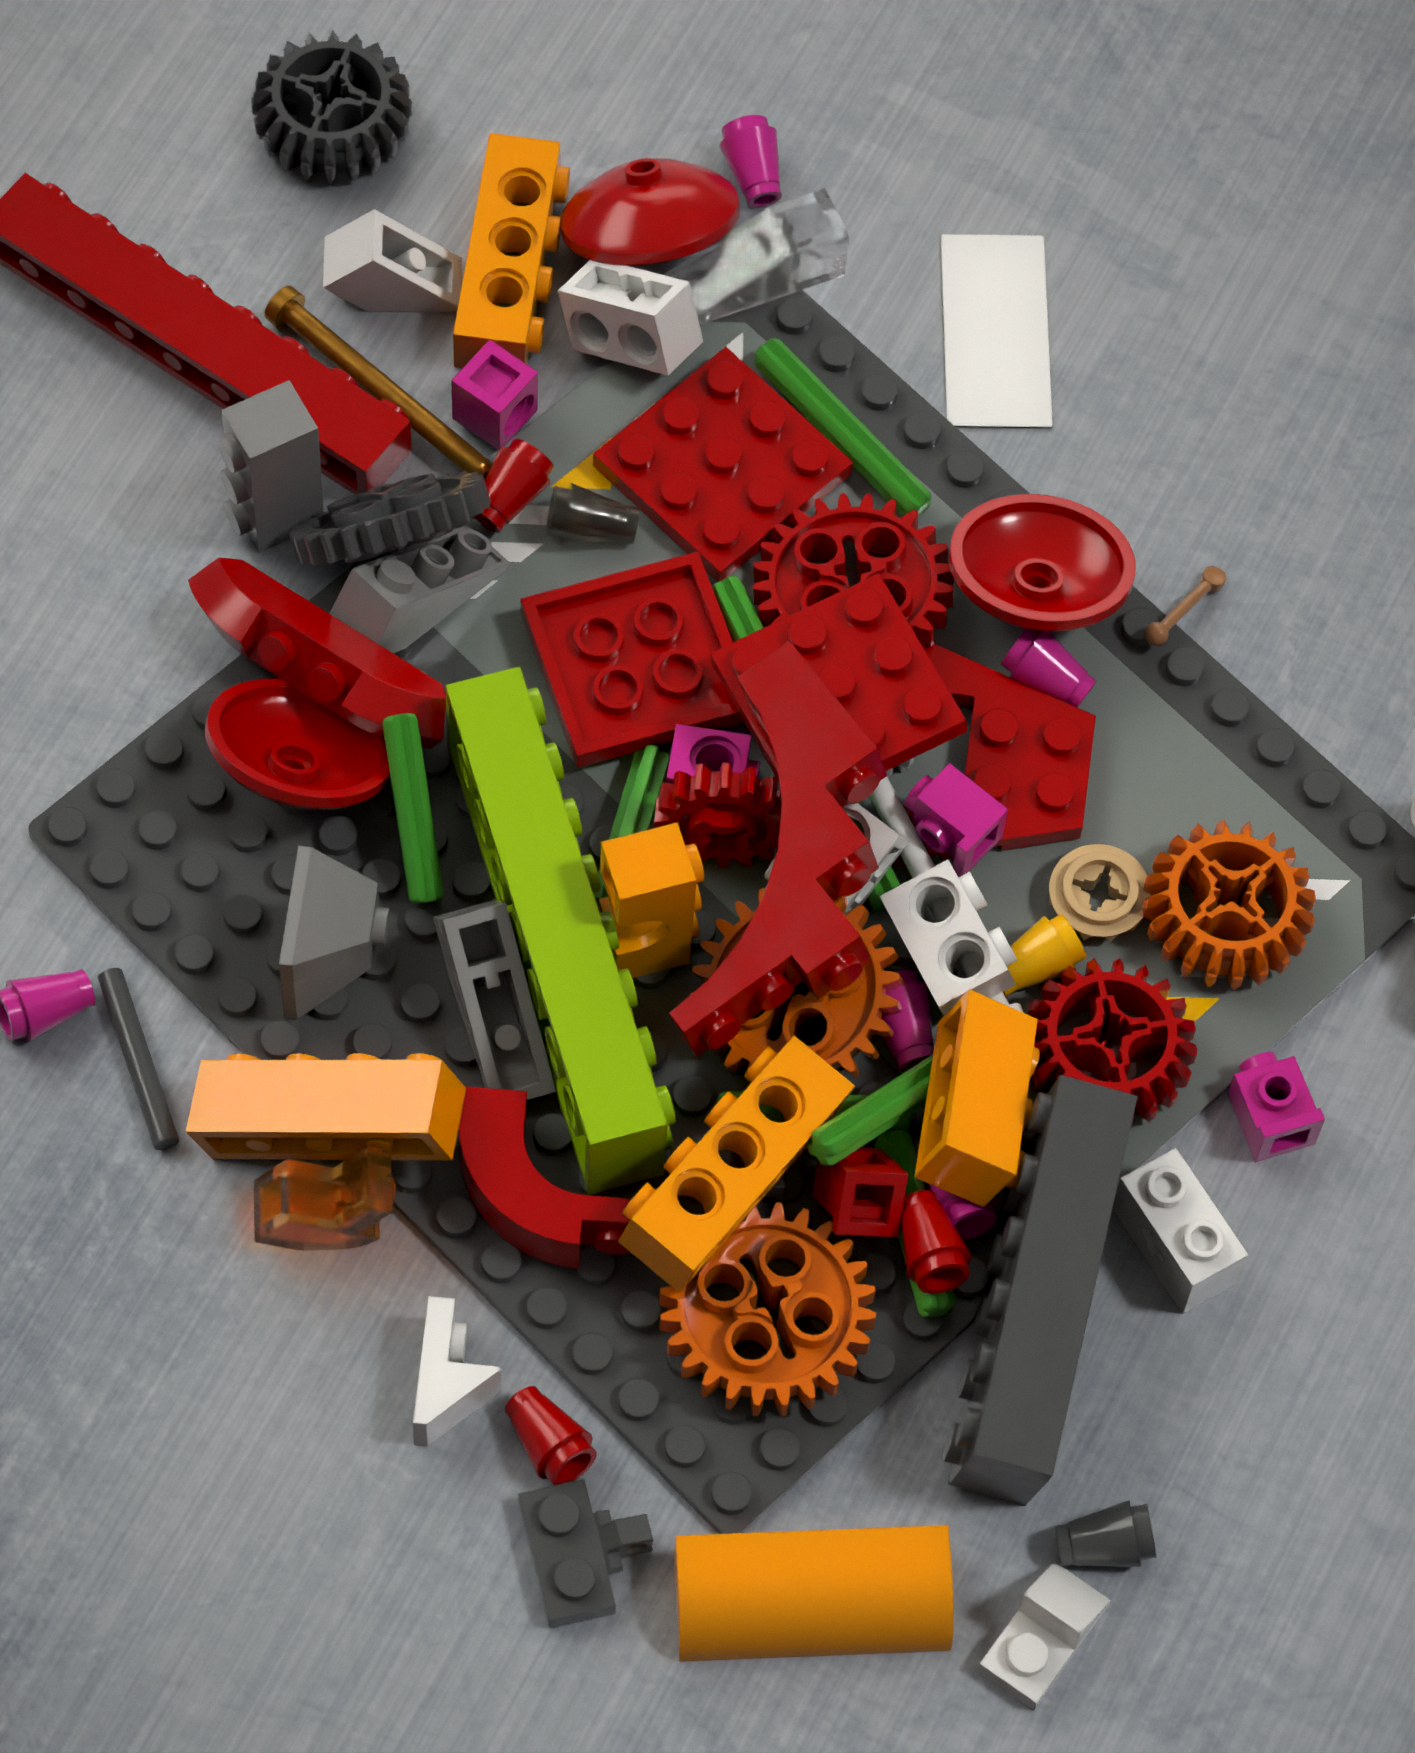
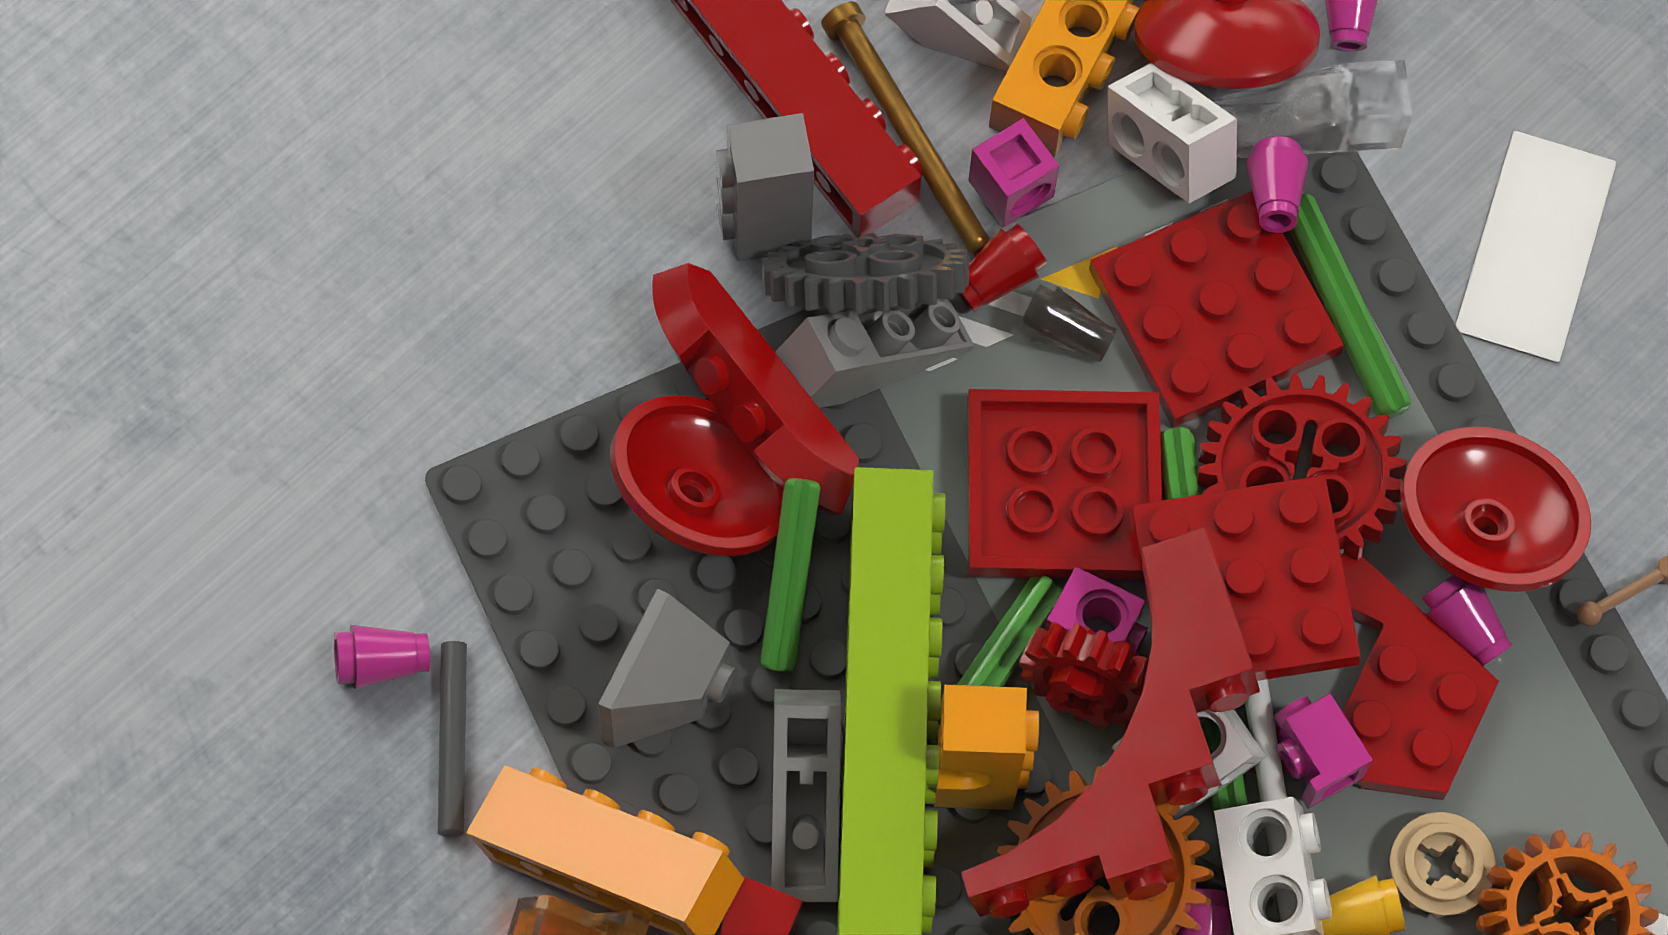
camera: 20 degrees right, 5 degrees up
none -> dark pink cone [1246,136,1309,233]

